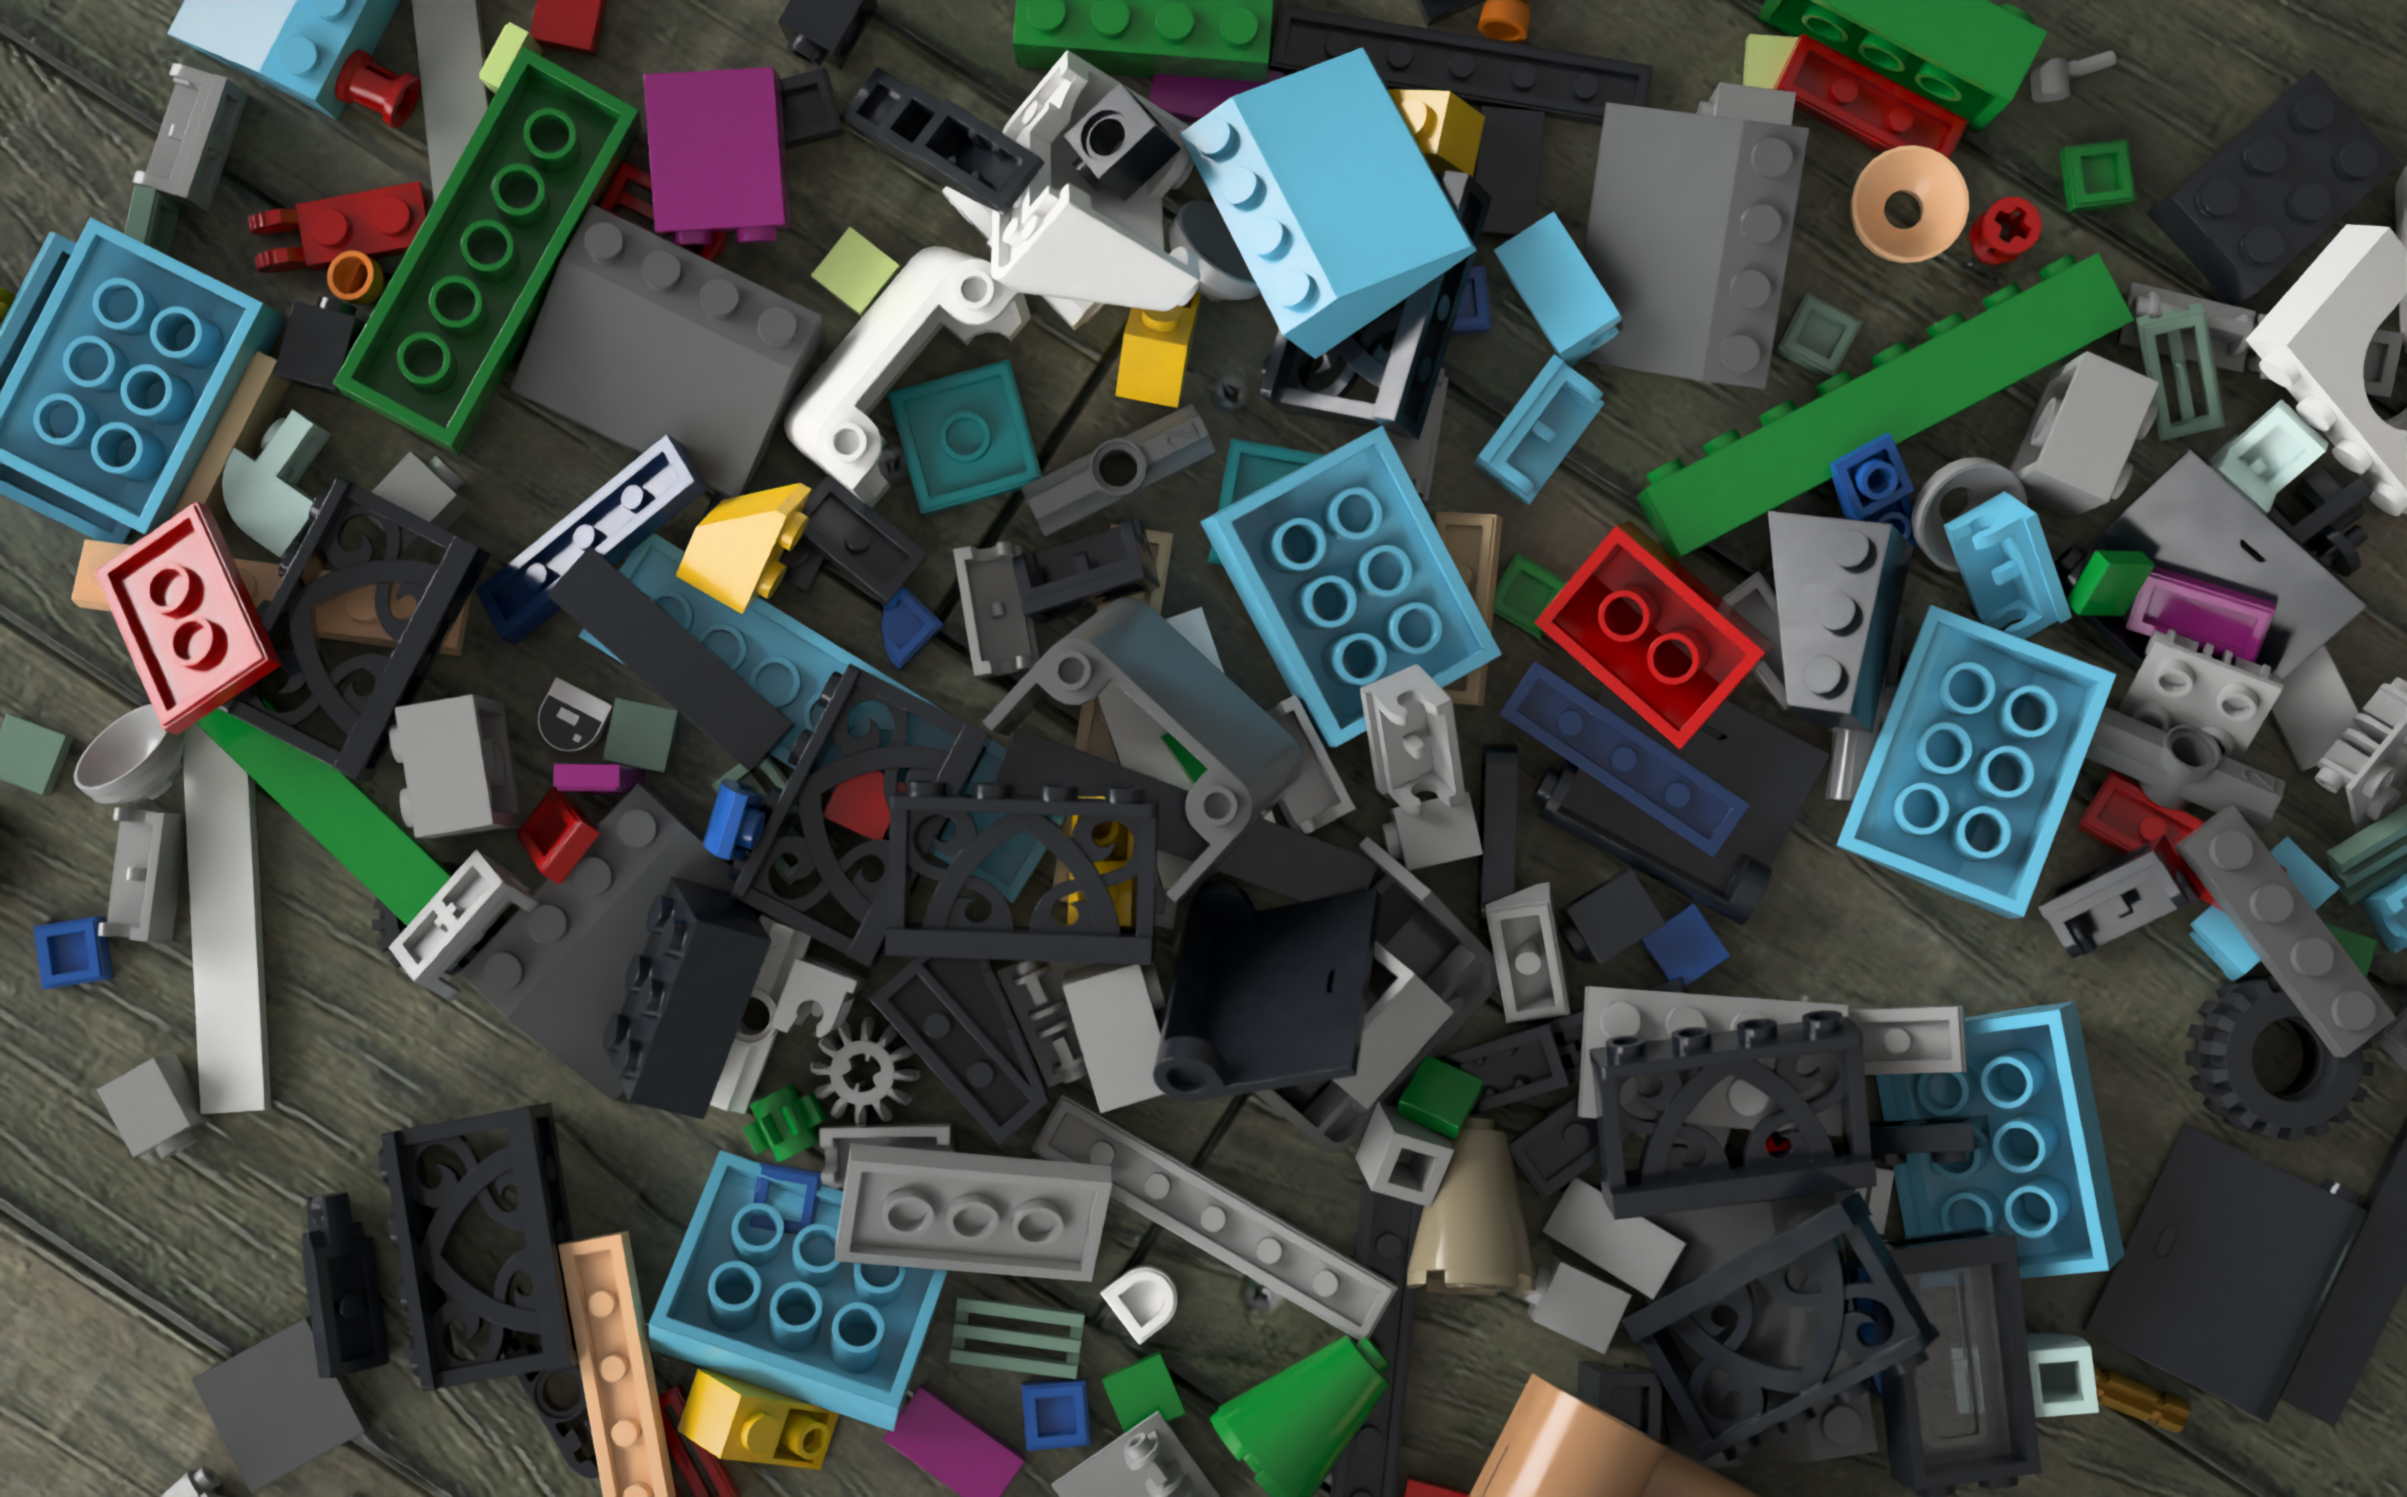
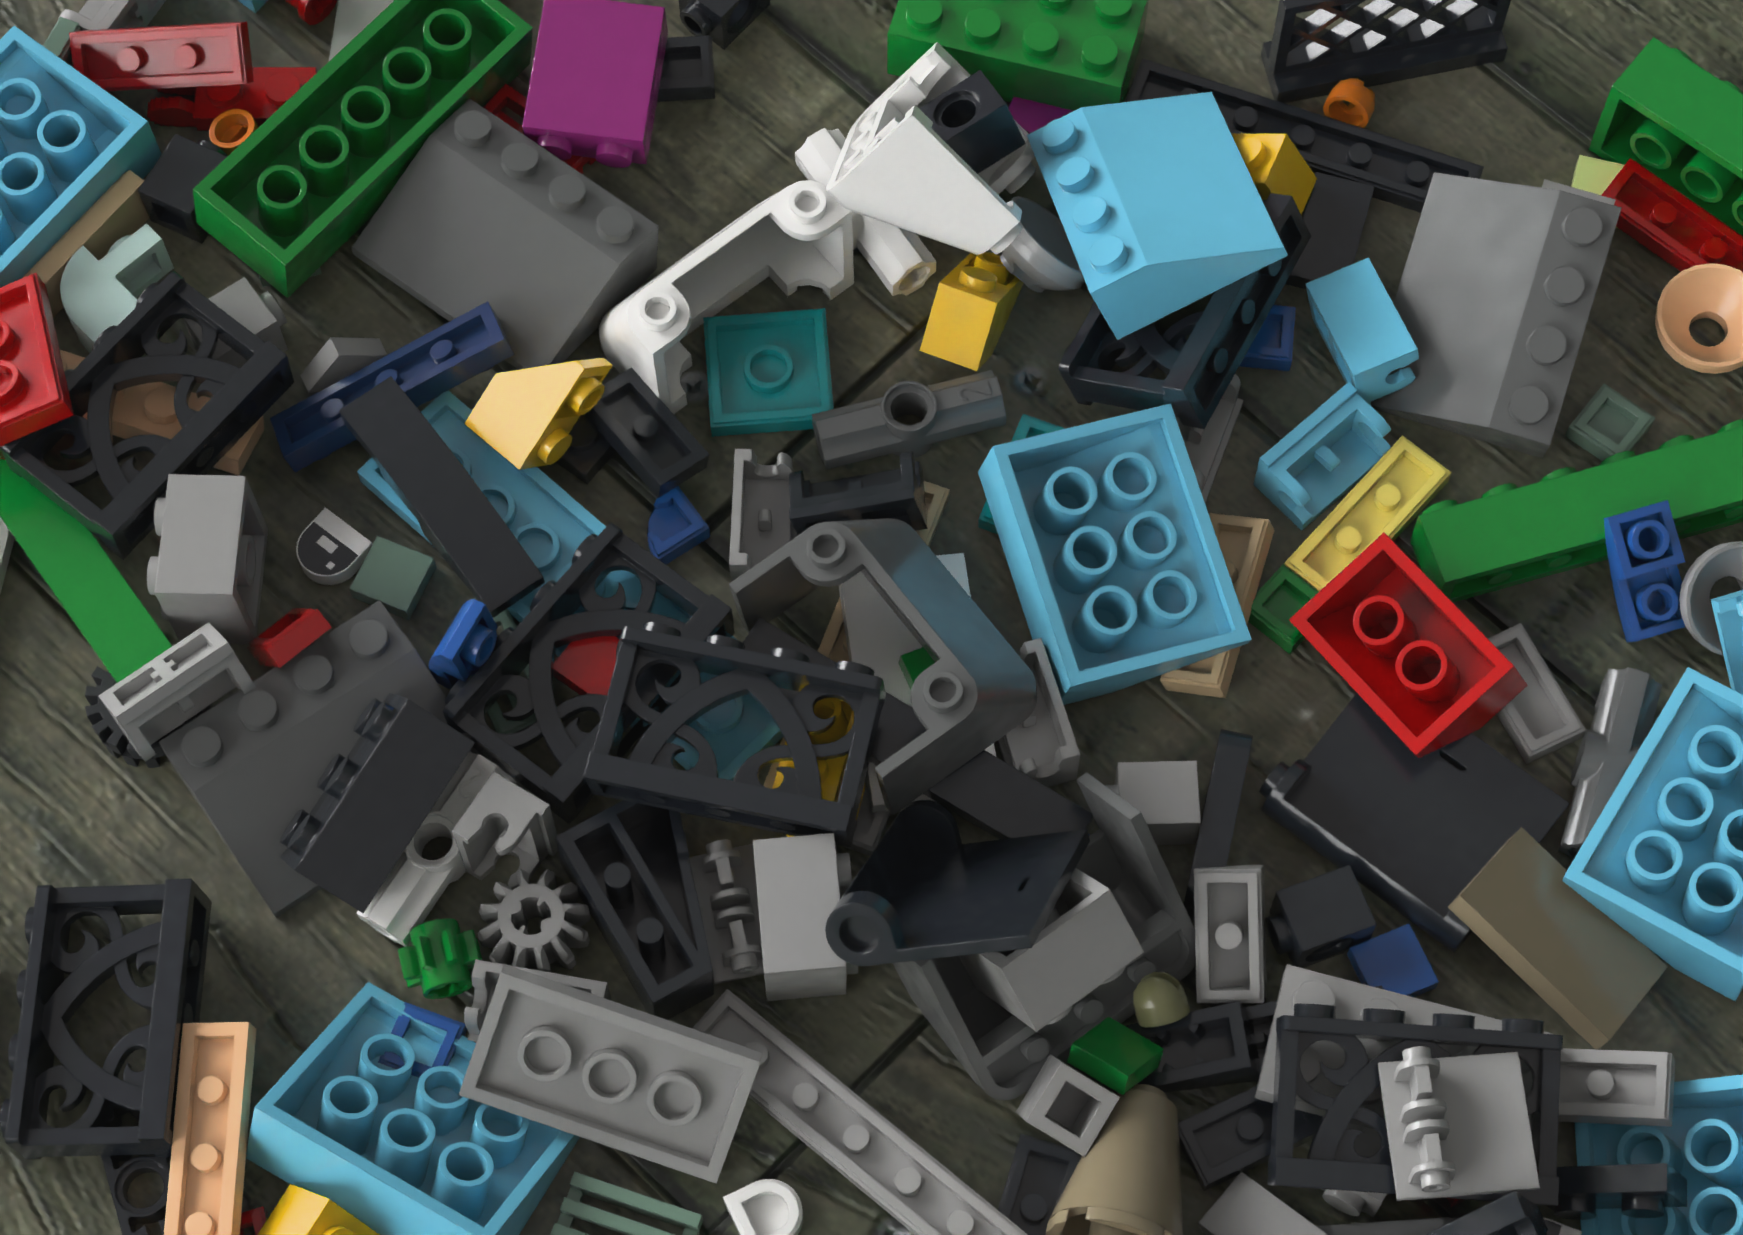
camera: 10 degrees right, 20 degrees down
magenta tile [553,764,645,795] -> none
yellowish green tile [811,227,902,318] -> none
black slope [840,67,1045,215] -> none
light grey hinge [1360,664,1466,816] -> none
dark blue plate [1498,660,1750,858] -> none
wedge [1768,511,1913,733] -> none
none -> tile [69,21,254,91]
none -> light grey tile [300,337,387,393]
none -> olive hinge [1133,971,1190,1027]
none -> light yellow tile [1284,435,1452,592]
none -> light grey hinge [1378,1046,1540,1201]
none -> dark tan tile [1448,827,1668,1050]

